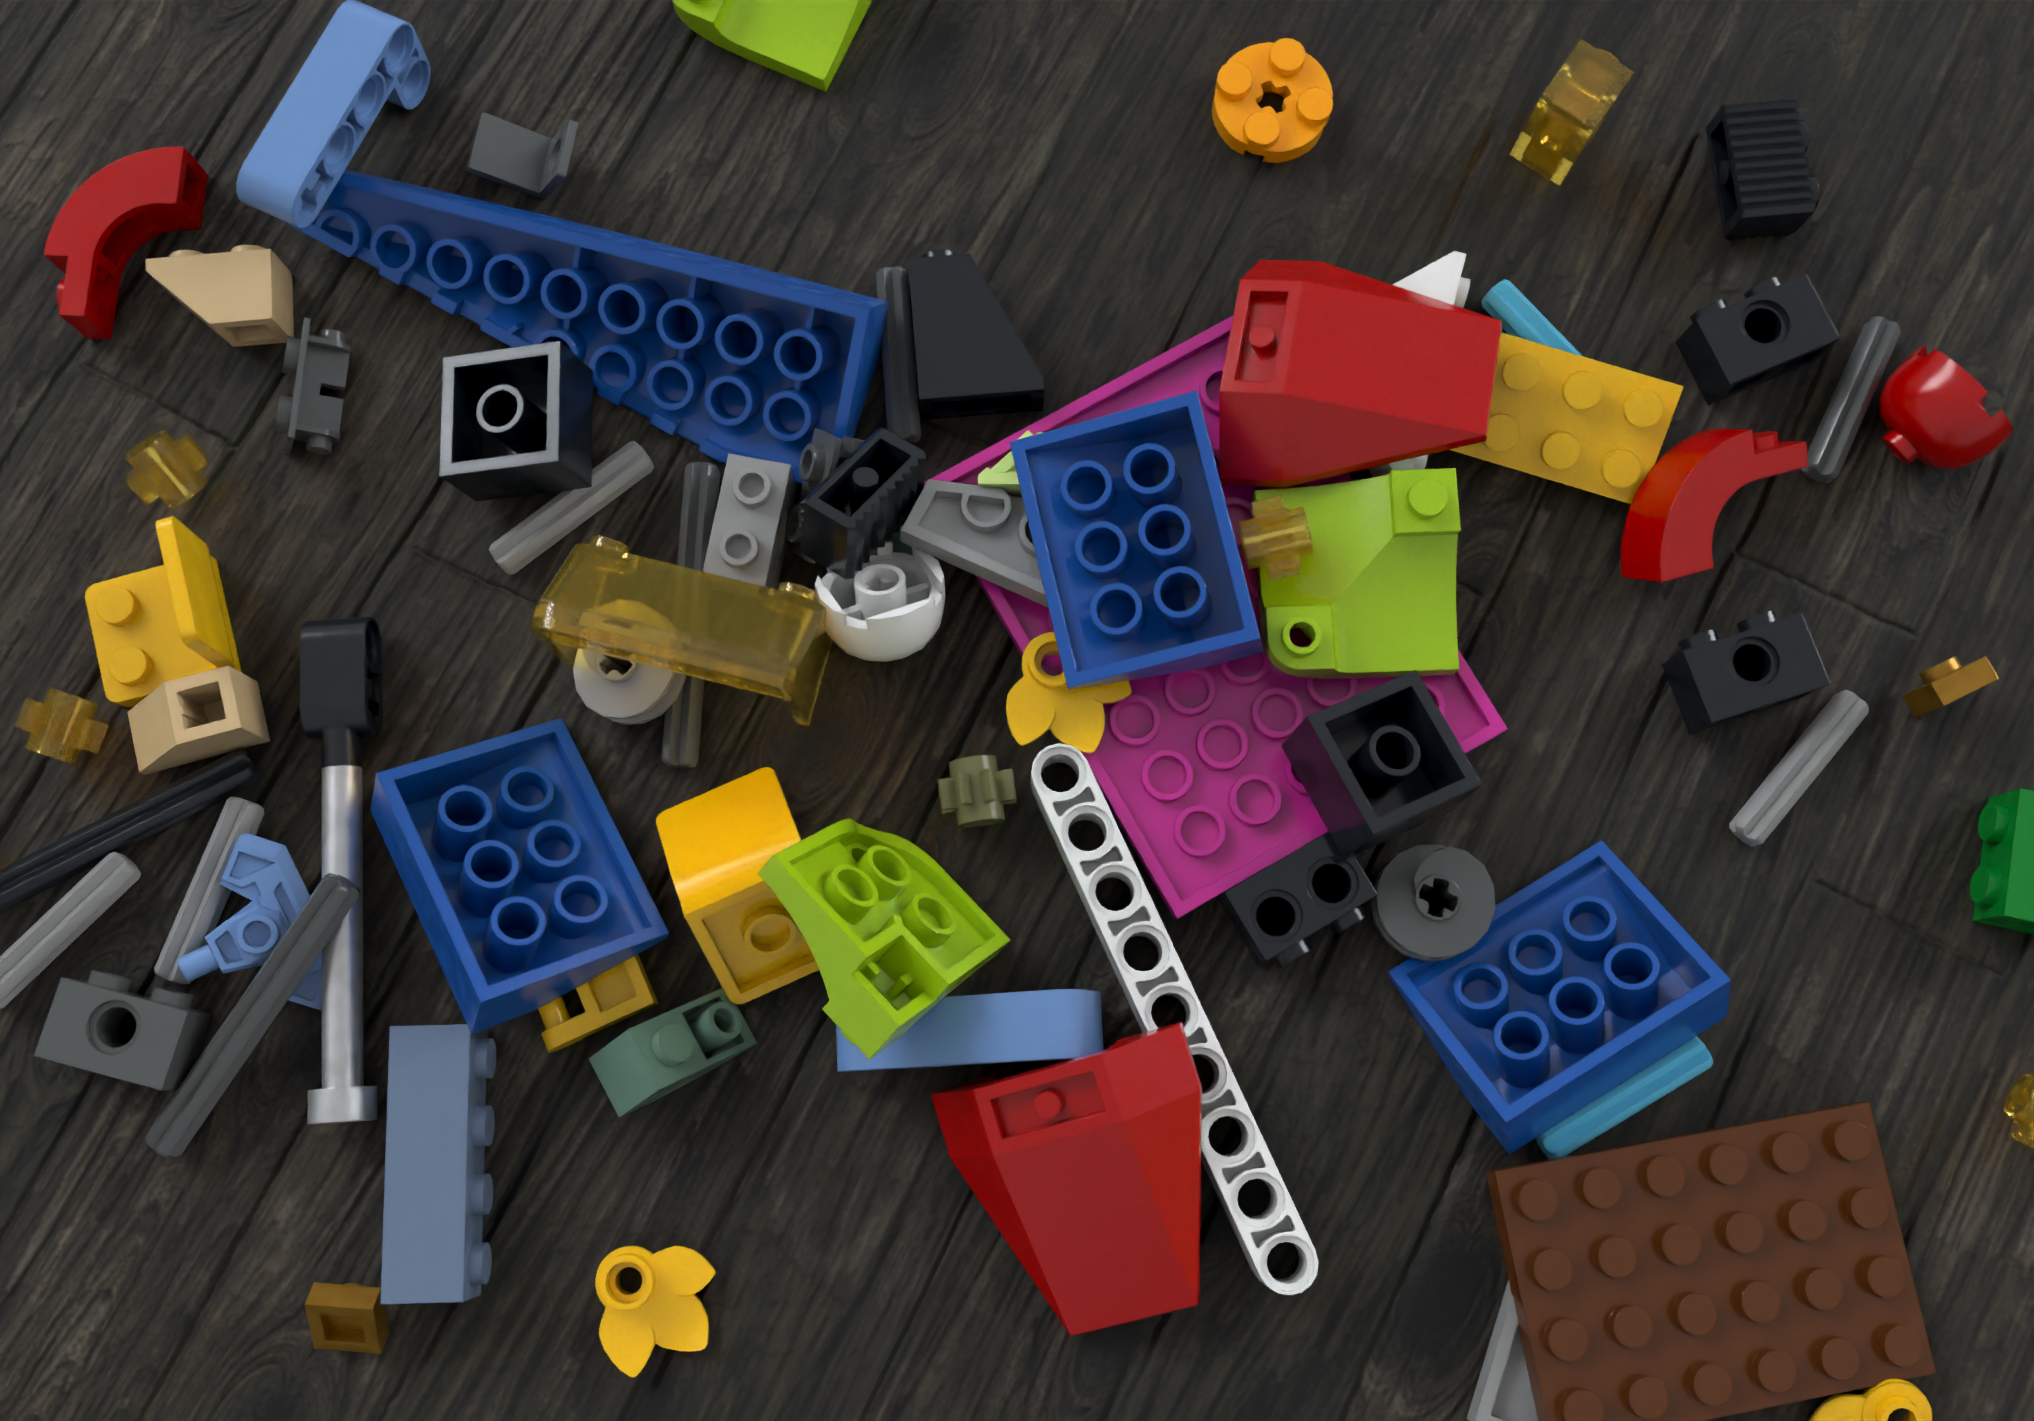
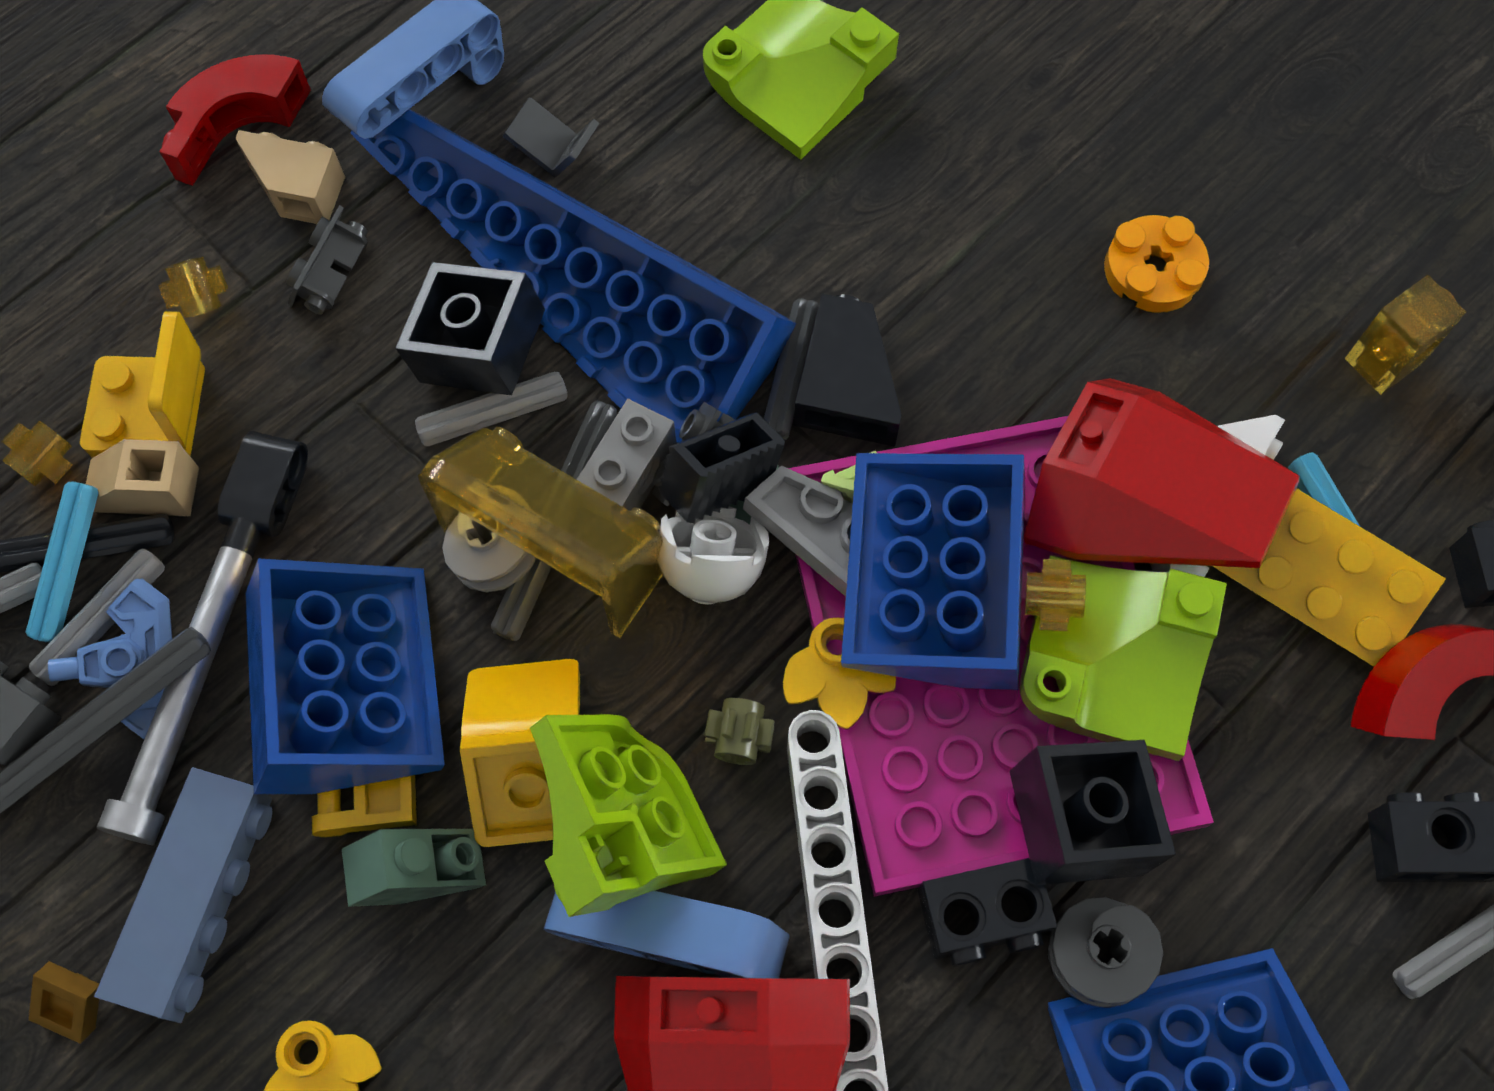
camera: 20 degrees right, 10 degrees down
none -> medium azure axle [26,481,99,642]

